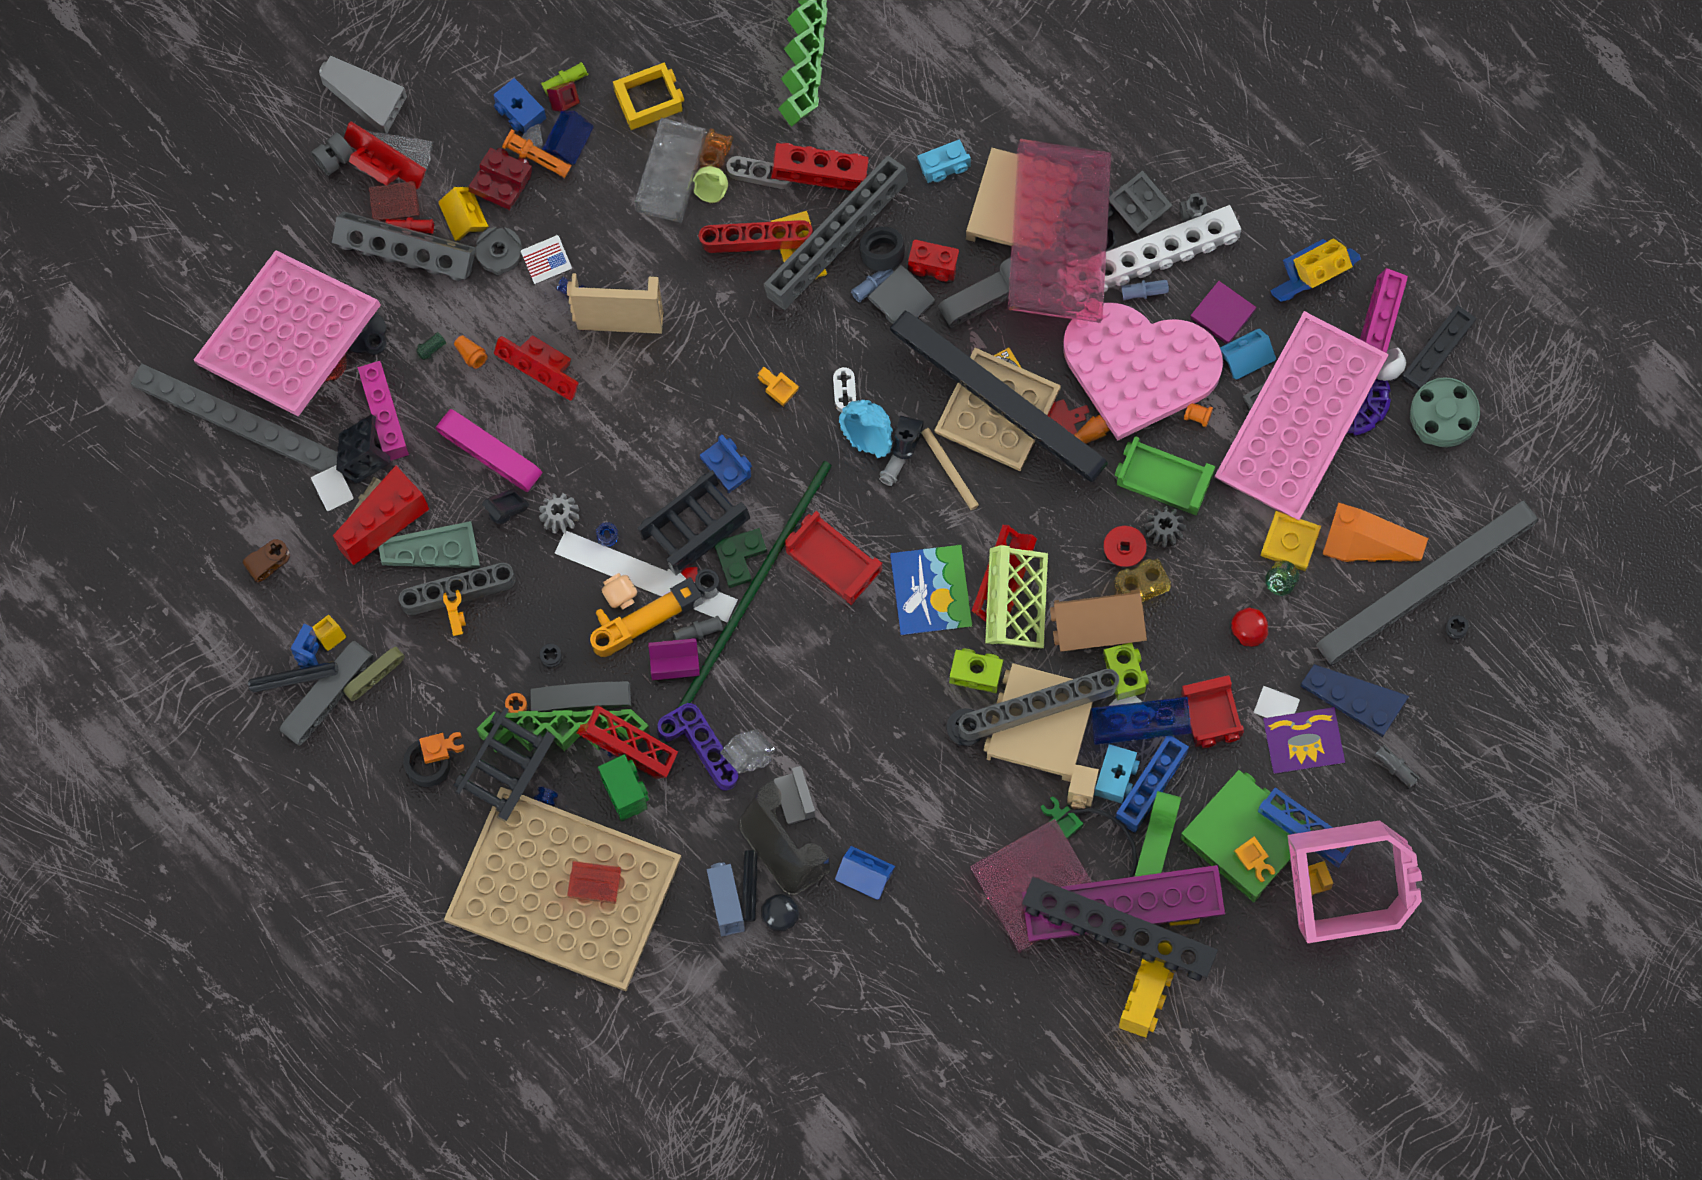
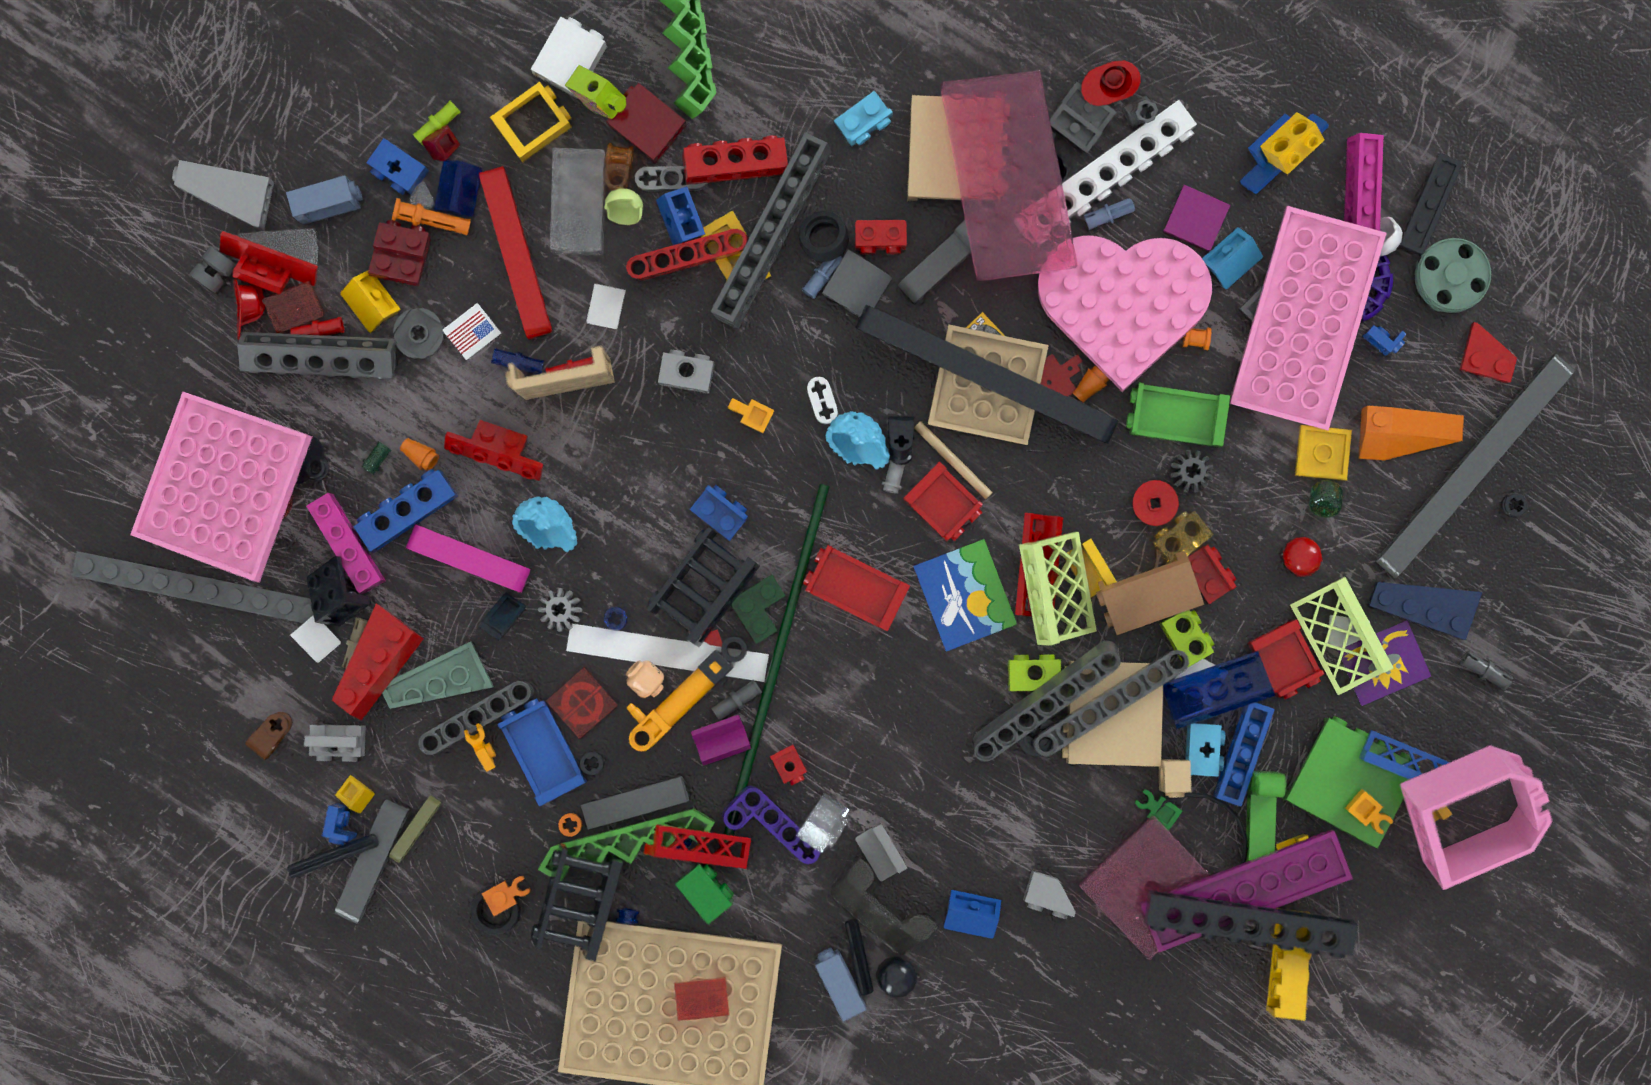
camera: 15 degrees left, 15 degrees up
none -> red piece [233,279,265,340]
none -> sand blue window [286,175,363,225]
none -> light grey brick [304,724,366,762]
none -> blue brick [353,469,459,553]
none -> red beam [479,166,552,340]
none -> blue panel [497,699,587,807]
none -> medium azure piece [512,497,577,552]
none -> white brick [531,17,607,99]
none -> clear red tile [546,667,618,739]
none -> lime torso [565,65,626,119]
none -> white sticker [586,284,625,329]
none -> dark red panel [606,83,687,164]
none -> blue brick [656,186,705,245]
none -> light grey brick [658,349,714,394]
none -> red brick [770,744,807,786]
none -> red panel [903,461,983,542]
none -> dark grey beam [973,641,1121,762]
none -> light grey slope [1023,870,1075,919]
none -> yellow panel [1065,539,1117,597]
none -> red piece [1081,60,1141,106]
none -> red bracket [1188,545,1236,605]
none -> yellowish green fence [1290,576,1393,695]
none -> blue bracket [1362,325,1406,356]
none -> red wing [1459,322,1517,383]

